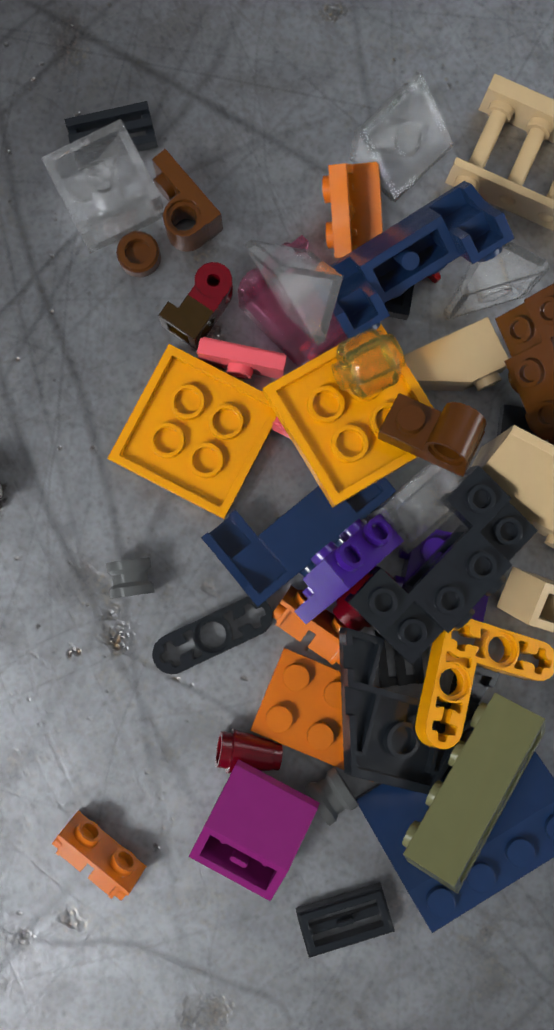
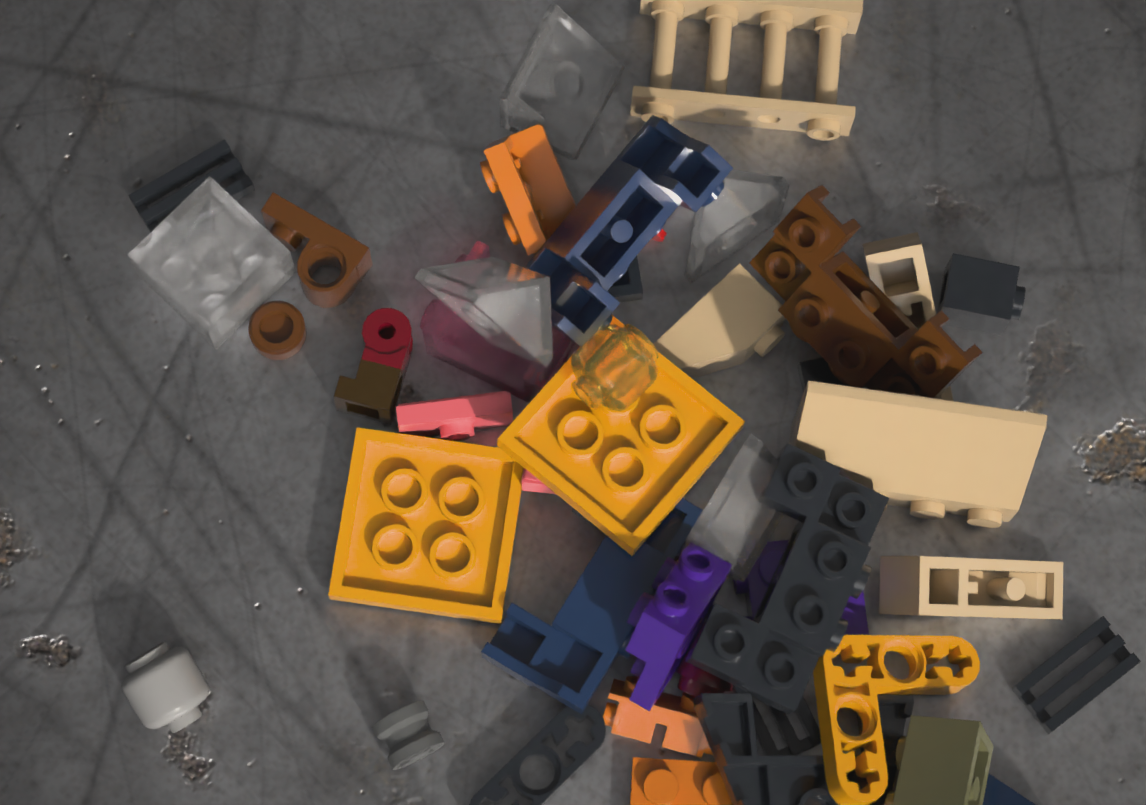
camera: 15 degrees left, 10 degrees down
reddish brown plate [378,393,487,477] -> none

